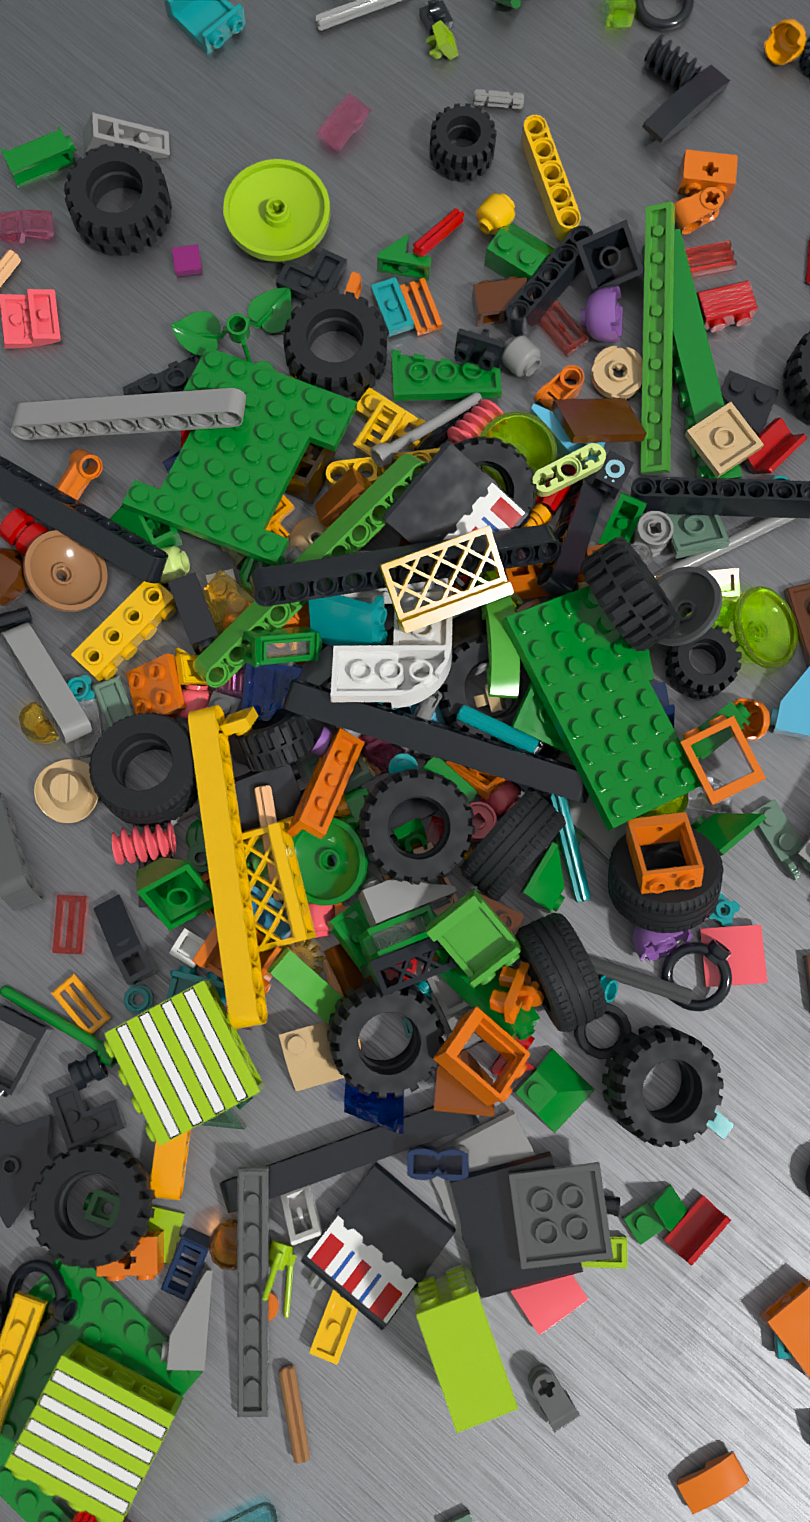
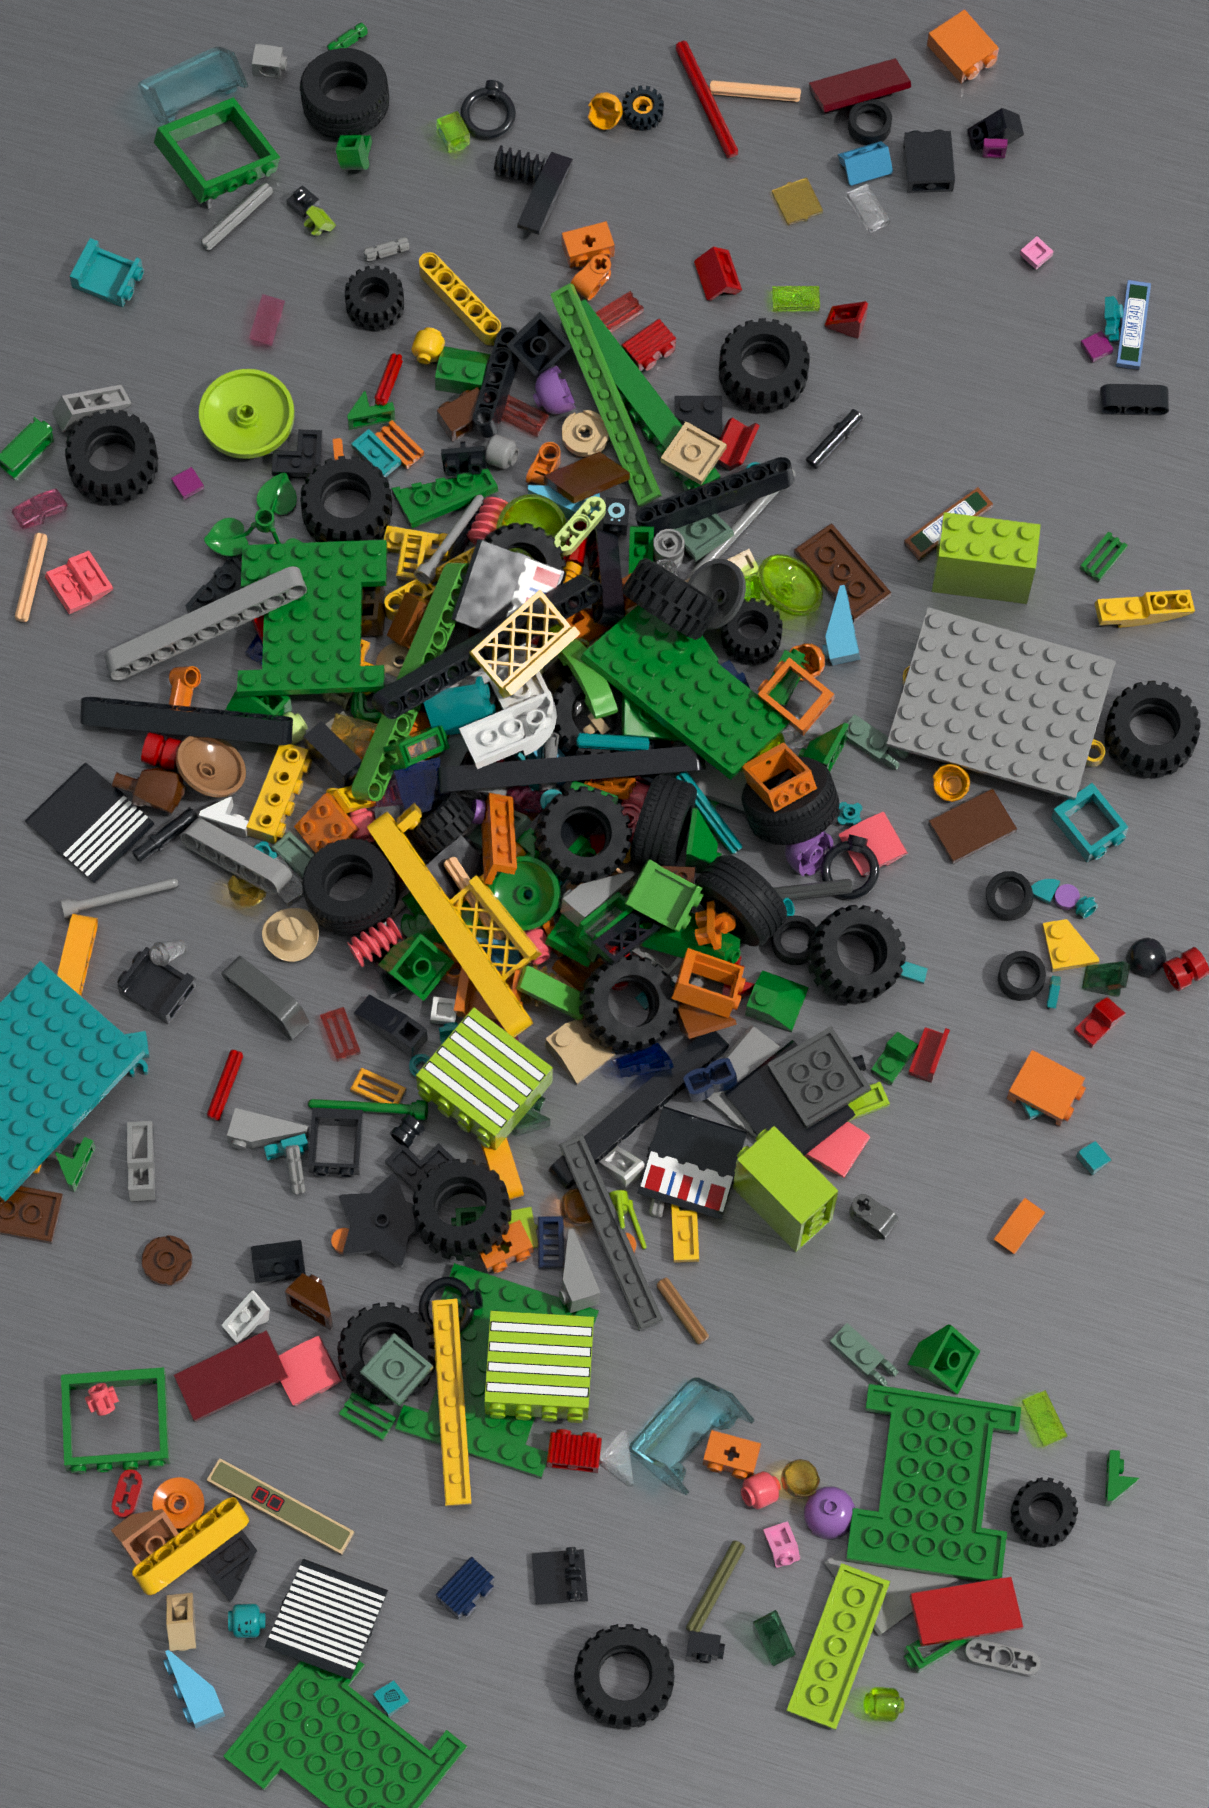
camera: 20 degrees left, 10 degrees down
none -> white slope [199,797,248,838]

